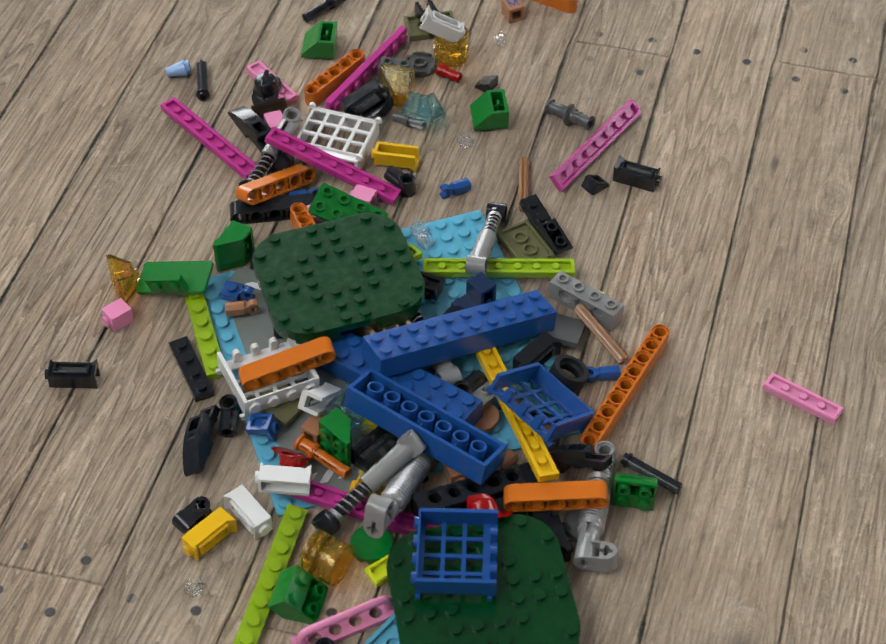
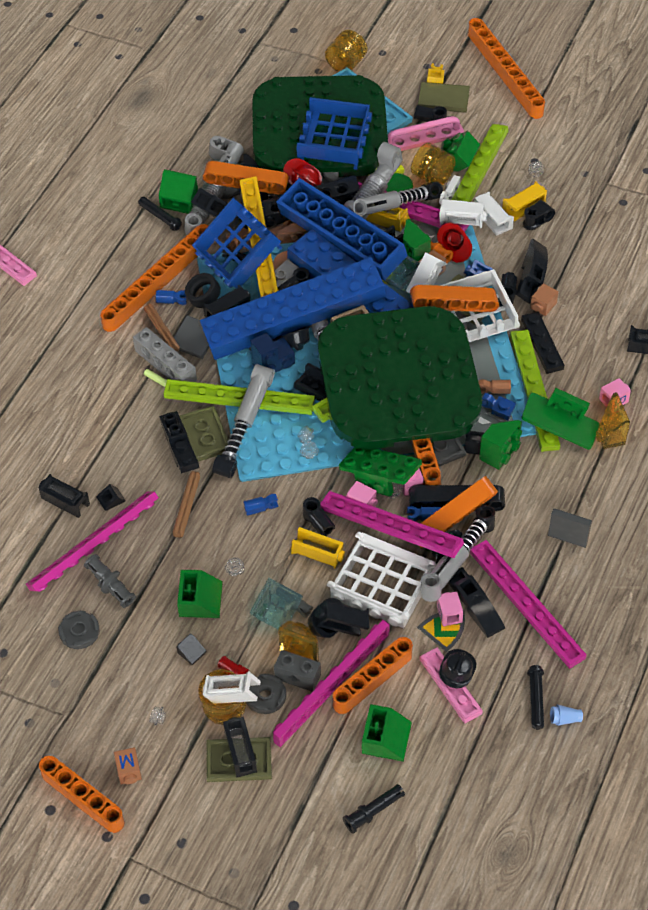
camera: 170 degrees left, 5 degrees up
dark brown panel [251,97,288,120] -> none
none -> dark grey tile [58,610,100,649]
none -> white hinge [439,175,460,205]
none -> nougat brick [530,283,559,316]
none -> dark grey tile [548,508,592,548]

